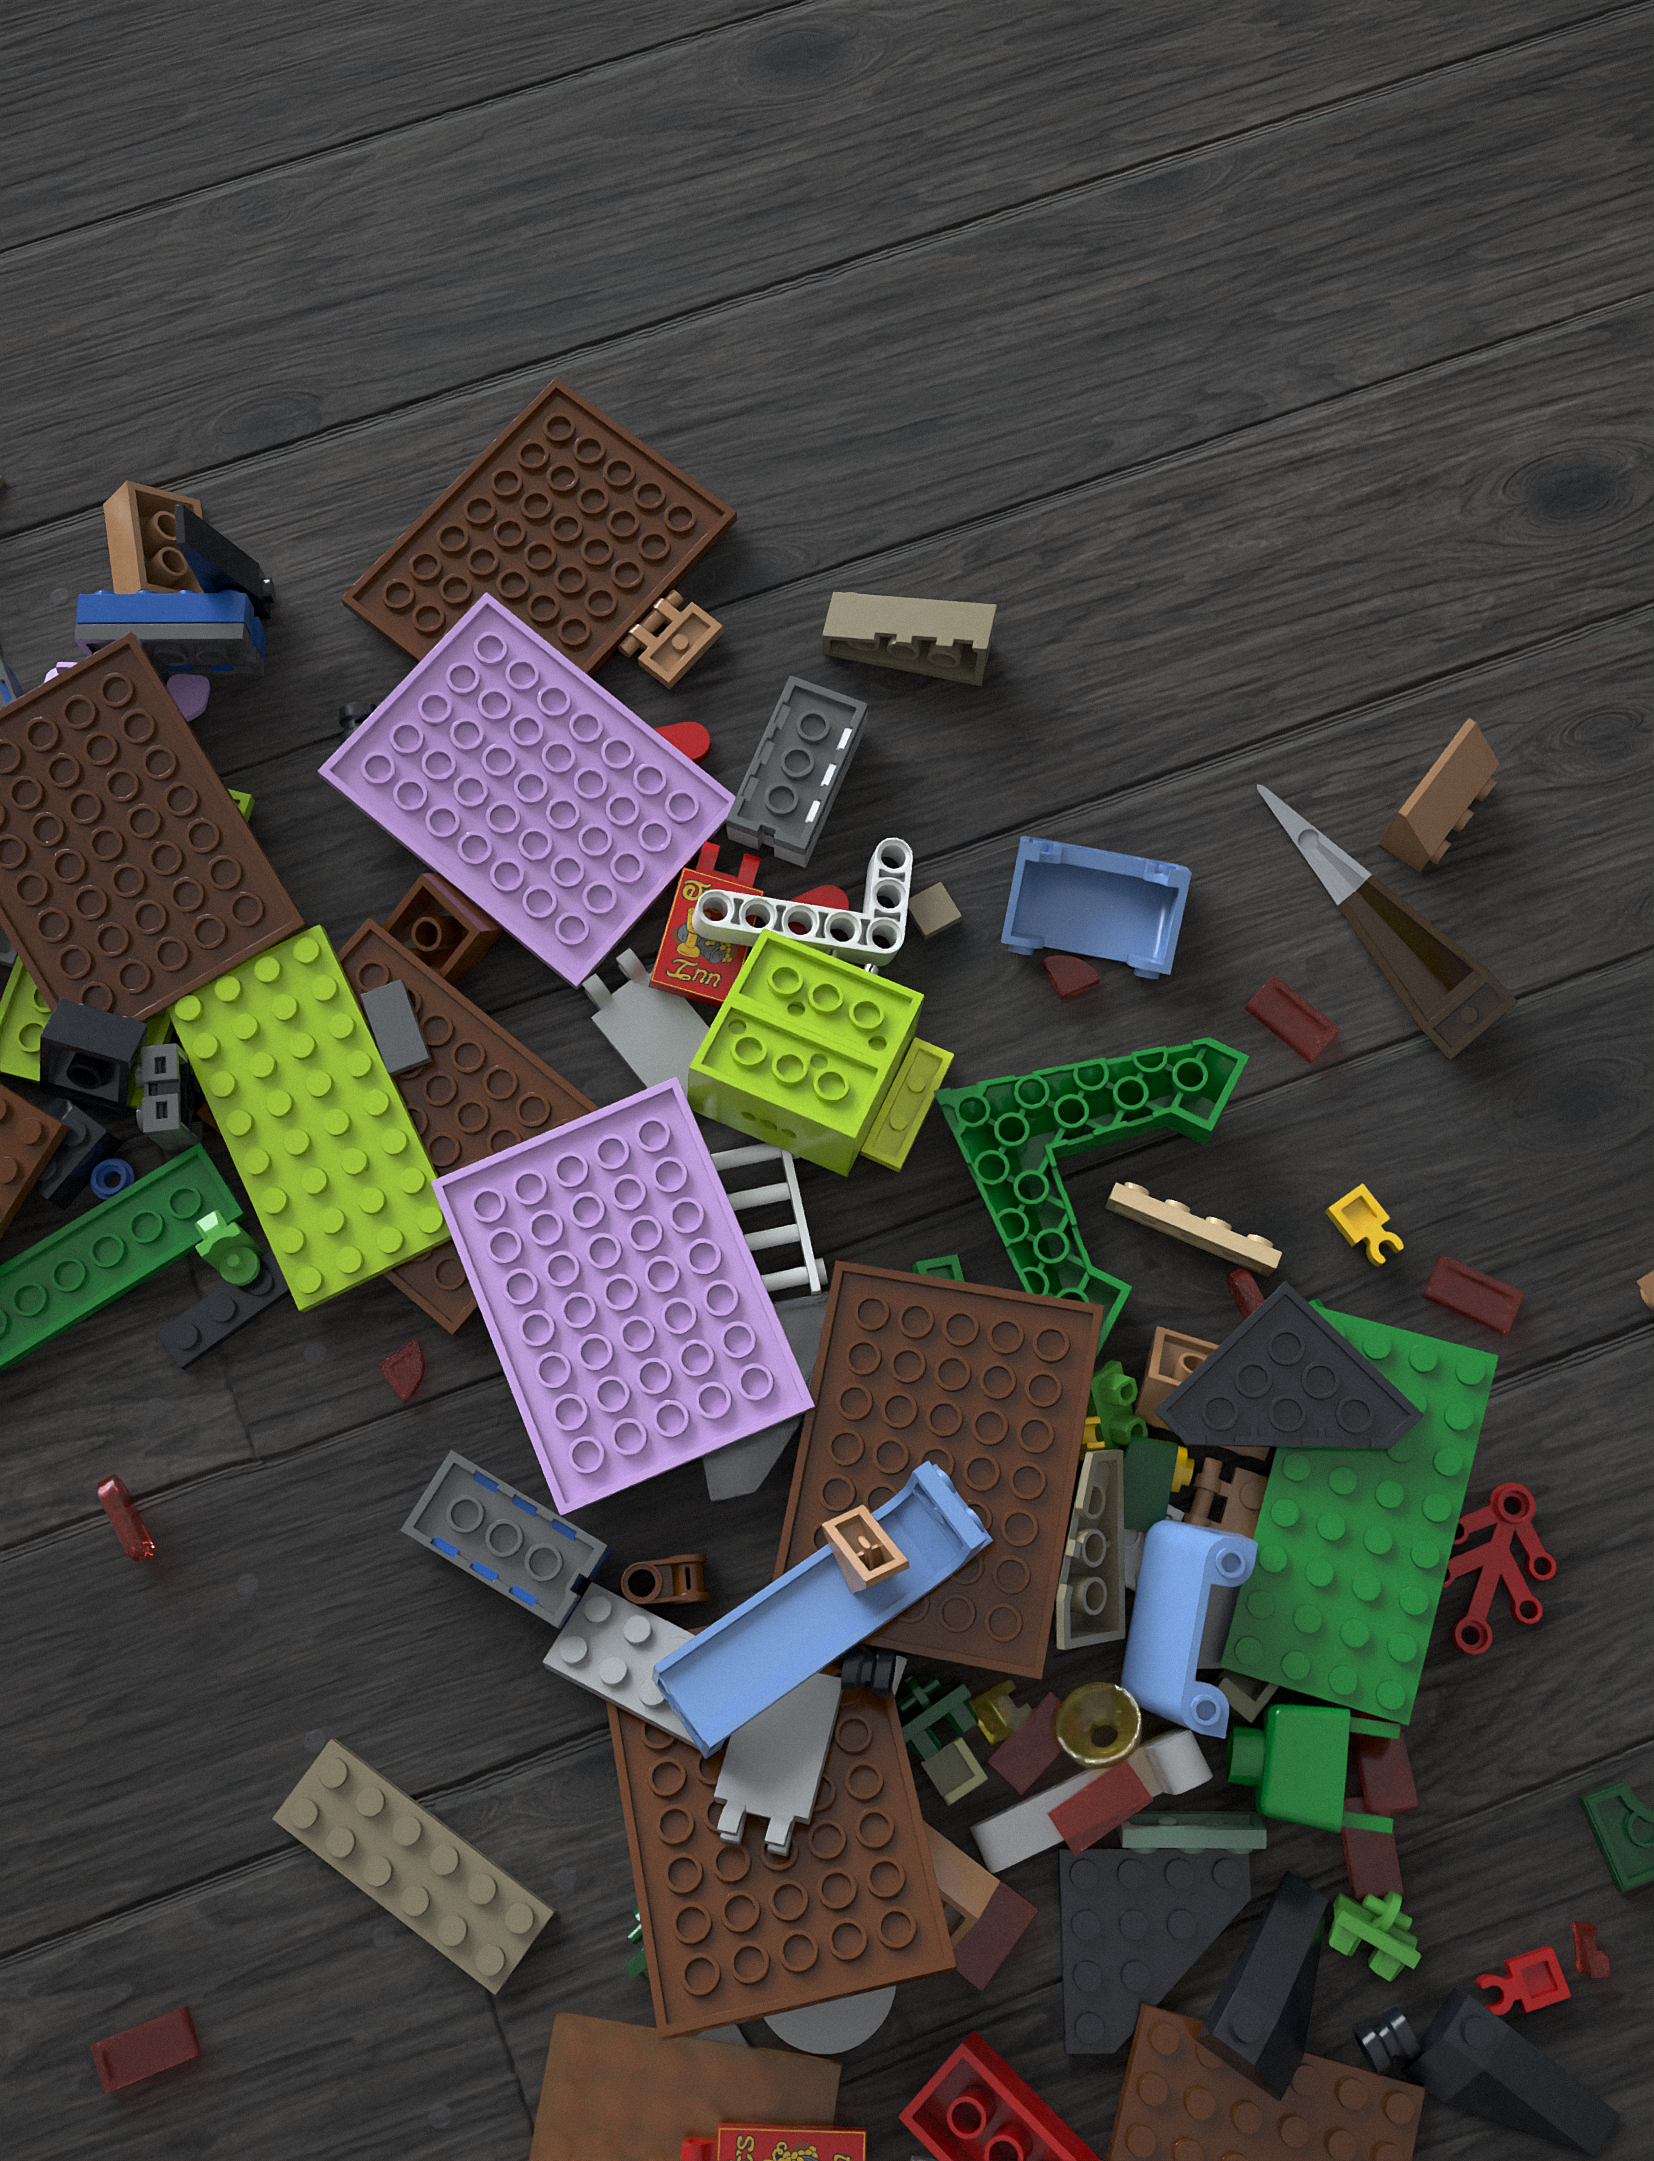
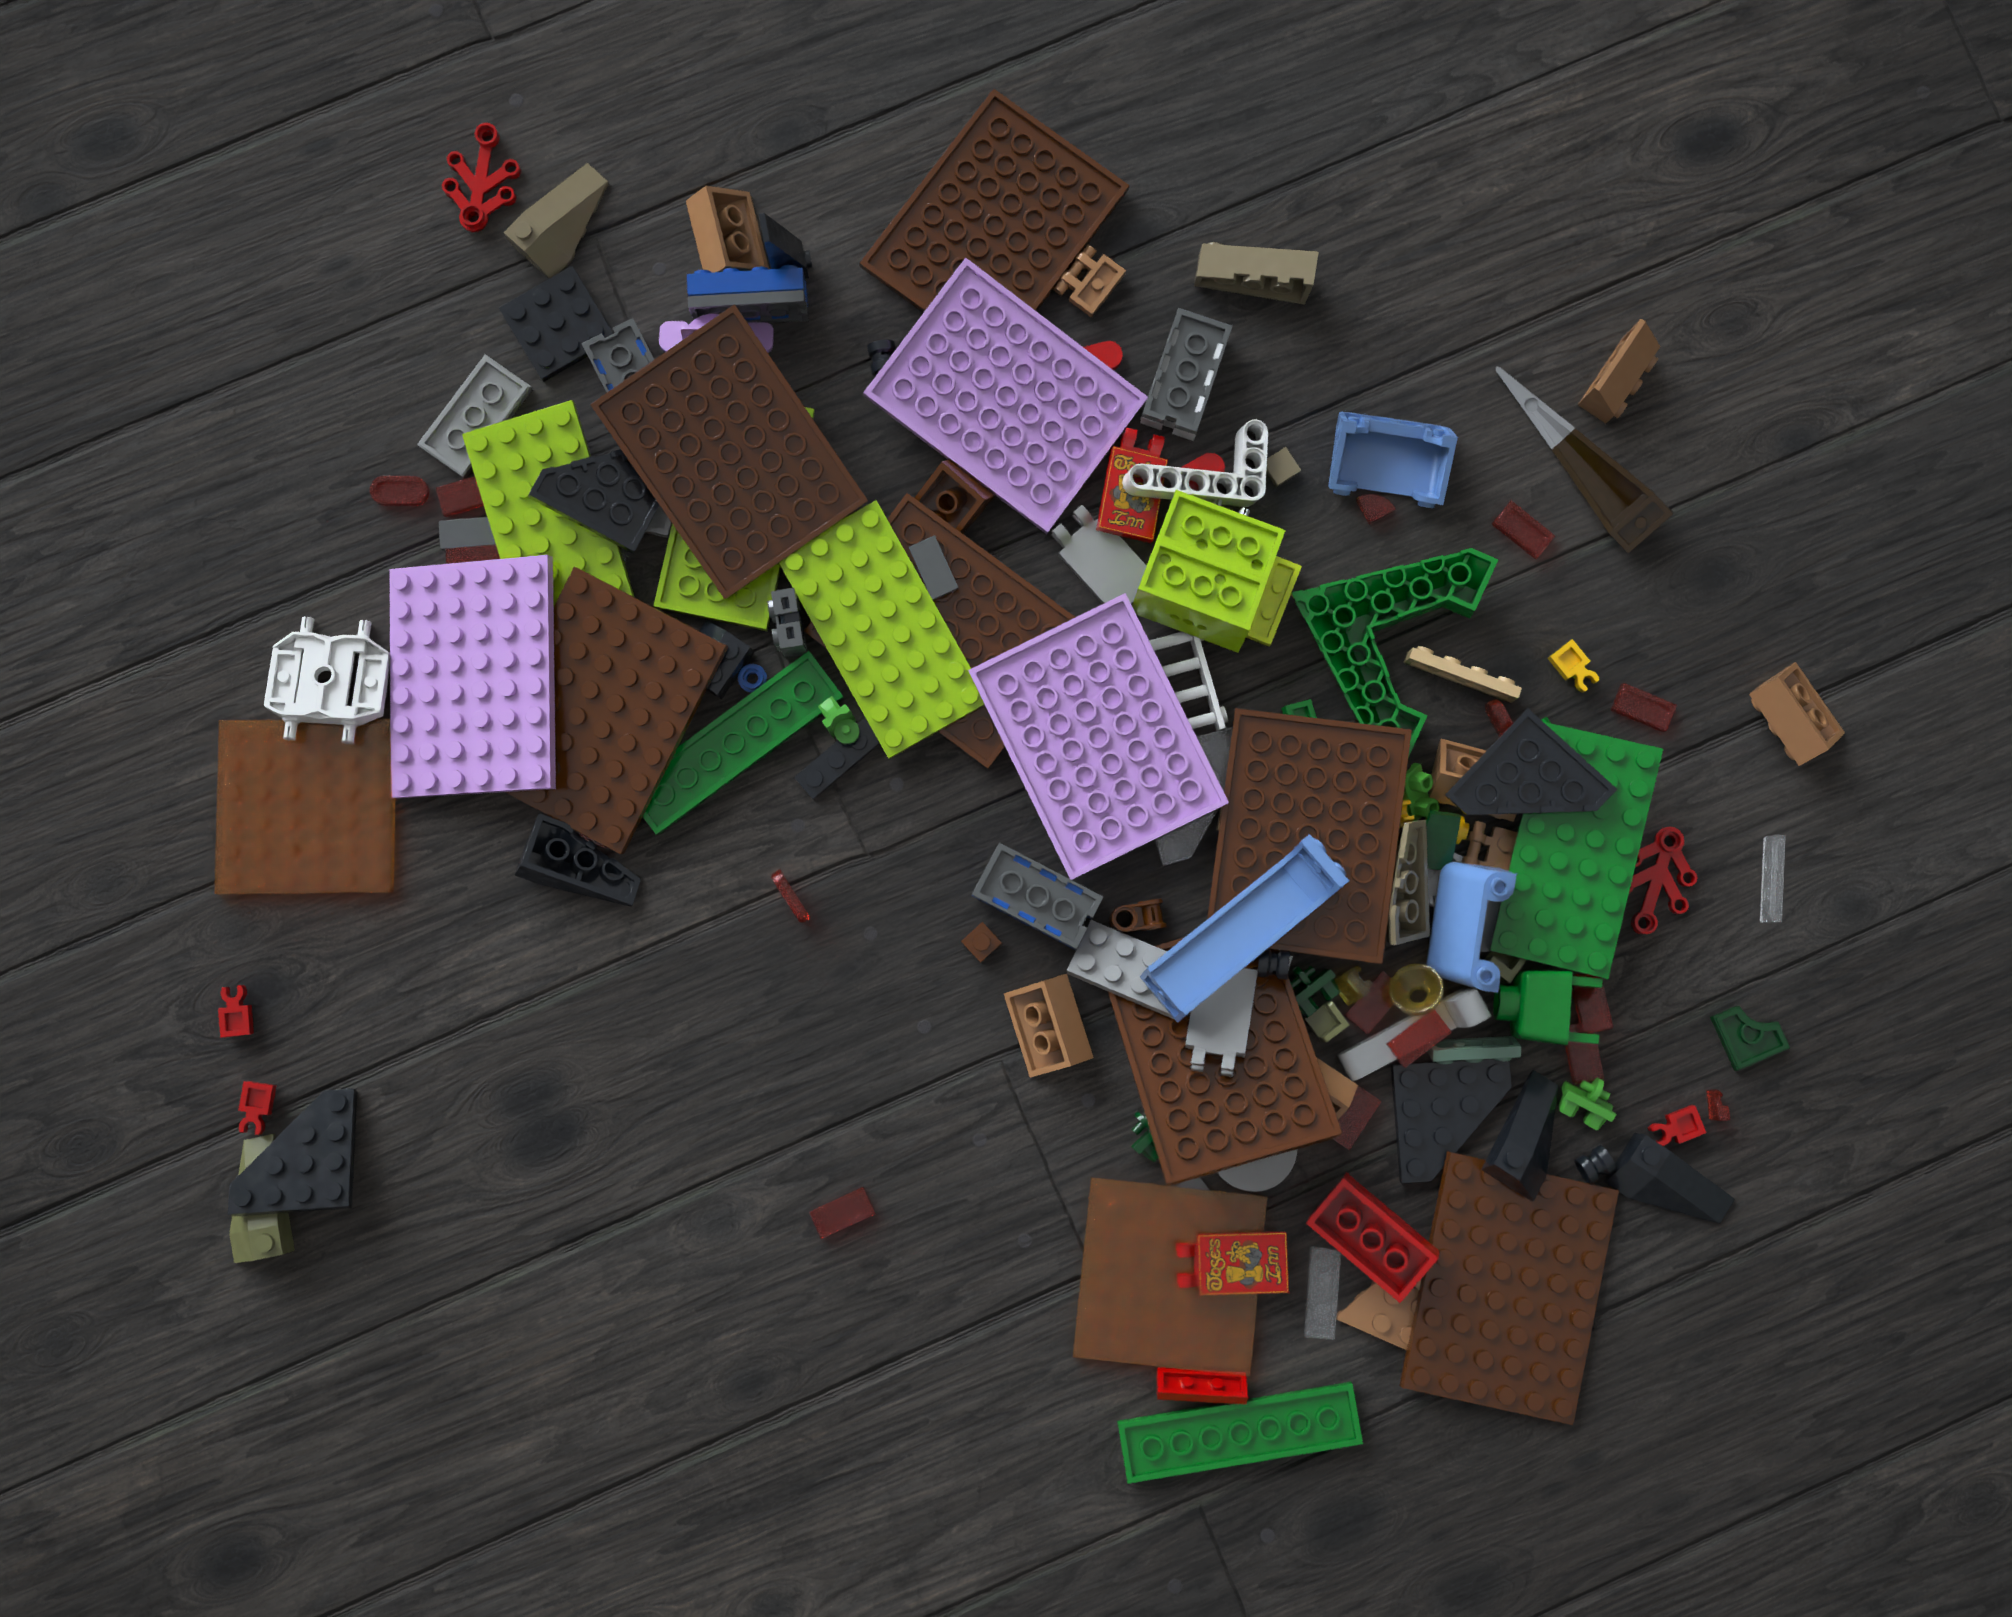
camera: 10 degrees left, 10 degrees up
black slope [40,998,148,1117] -> none
dark tan plate [272,1738,556,1995] -> none
clear red tile [377,1339,425,1403] -> none
medium nougat slope [822,1505,909,1593] -> none
none -> reddish brown plate [961,922,1002,963]
none -> medium nougat slope [1004,974,1094,1077]

